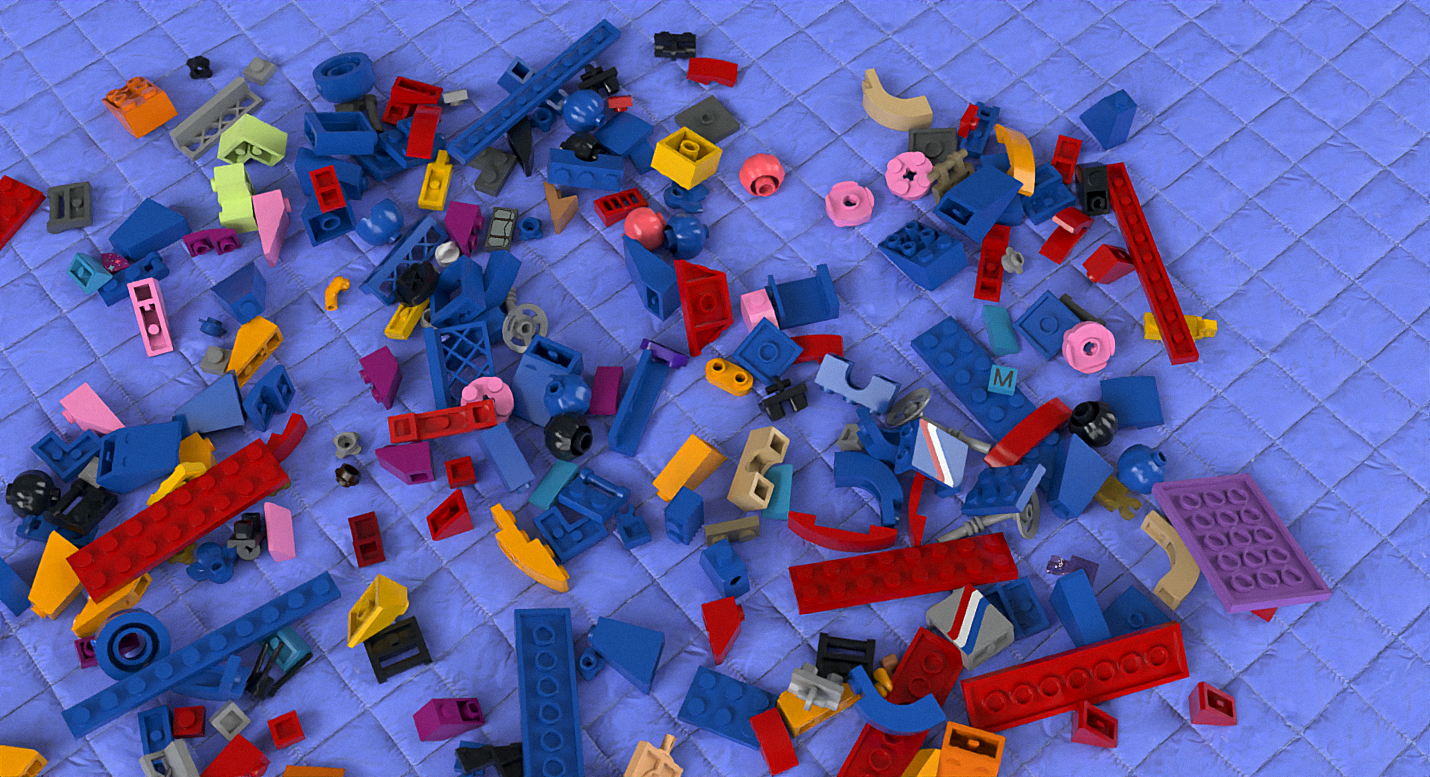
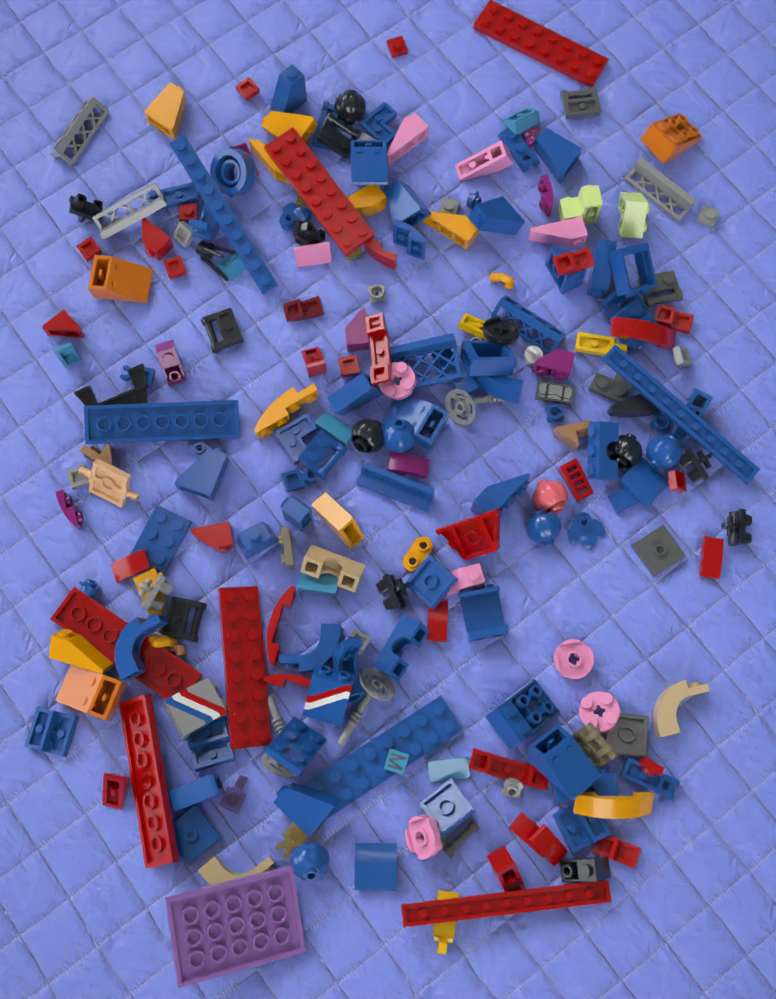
camera: 90 degrees right, 15 degrees up
yellow hinge [146,462,207,506] -> none
black plate [186,56,213,79] -> none
blue piece [312,52,376,103] -> none
dark brown plate [335,463,361,488] -> none
yellow slope [347,574,409,648] -> none
blue cylinder [355,198,404,246] -> none
magenta slope [359,345,403,410] -> none
red slope [390,76,443,104] -> none
dark purple plate [640,338,690,370] -> none
yellow brick [651,126,723,190] -> none
coral plant [739,153,785,197] -> none
red slope [983,397,1073,468] -> none
black plant [1068,401,1119,448] -> none
blue slope [1079,89,1138,151] -> none
slope [1189,681,1237,726] -> none

